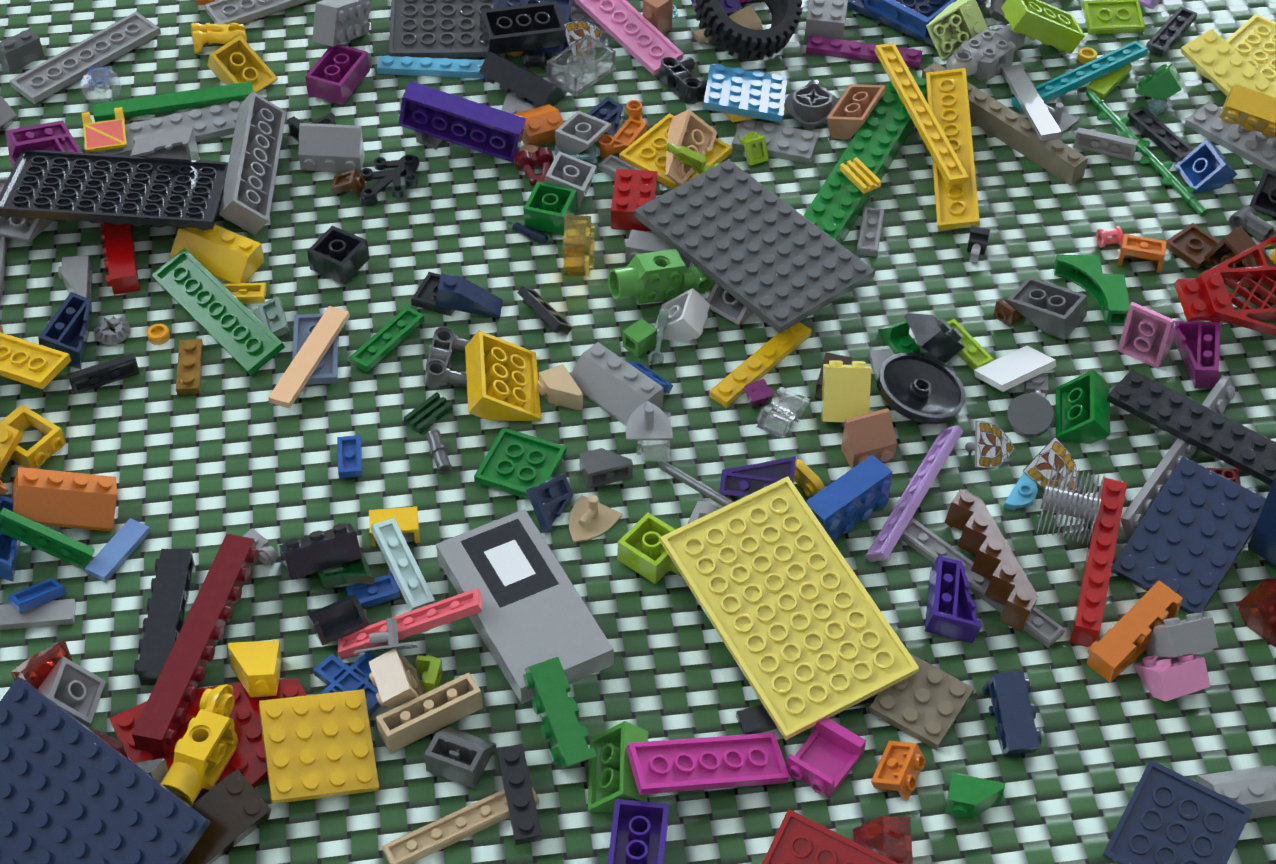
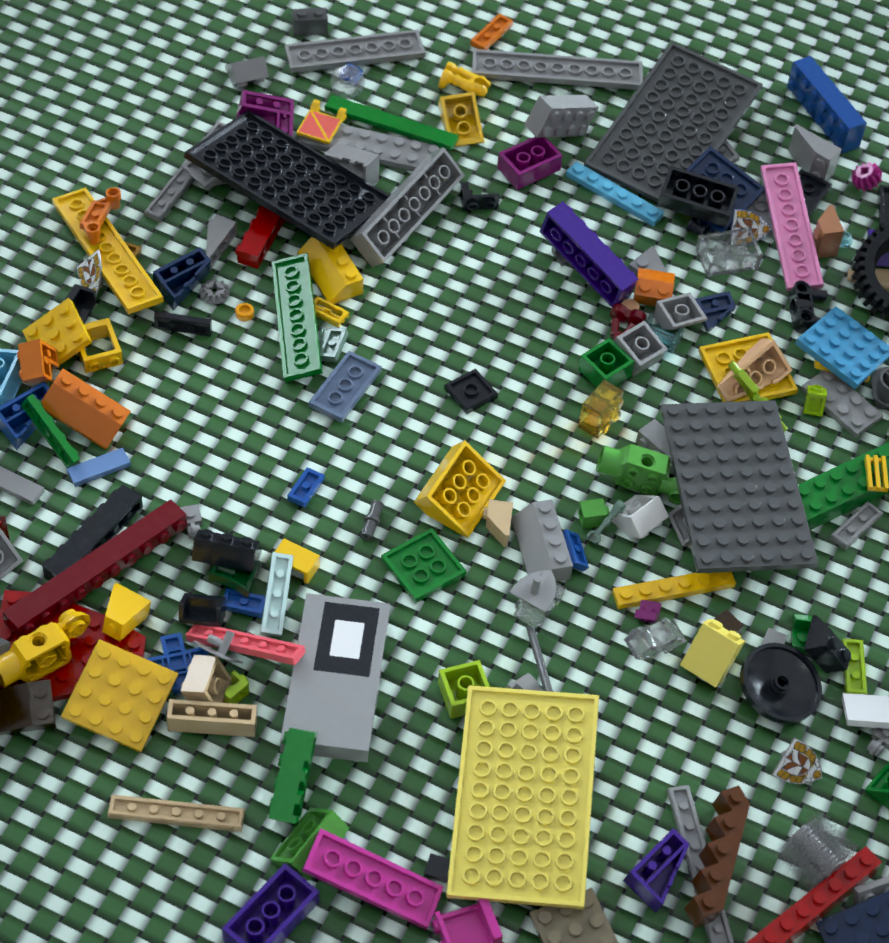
camera: 30 degrees right, 5 degrees up
blue tile [7,578,66,614] -> none
pearl gold plate [176,339,203,395] -> none
light nougat tile [268,306,350,409] -> none
light grey slope [298,123,365,173] -> none
black brick [307,226,370,284] -> none
reddish brown bracket [331,169,366,197] -> none
green plate [349,306,425,373] -> none
black plant [360,154,420,206] -> none
dark green tile [404,392,453,434] -> none
dark grey piece [424,327,470,389] -> none
dark grey slope [424,727,496,789] -> none
dark blue slope [435,273,503,319] -> none
black slope [479,51,567,108] -> none
black plate [496,744,542,845] -> none
dark blue piece [508,222,553,244] -> none
black plate [517,286,573,334] -> none
dark blue wing [526,474,573,533] -> none
tan shield [569,495,622,543] -> none
dark grey slope [579,448,633,489] -> none
orange plate [598,100,647,159] -> none
light grey tile [598,154,641,178] -> none
red brick [611,169,658,232] -> none
dark purple wedge [719,456,797,497] -> none
yellow plate [794,459,825,497] -> none
blue brick [805,455,893,542] -> none
nougat slope [841,408,897,469] -> none
lavender tile [865,425,963,562] -> none
medium azure plate [1003,472,1038,511] -> none
dark grey tile [1007,393,1053,437] -> none
shield [1023,437,1078,492] -> none

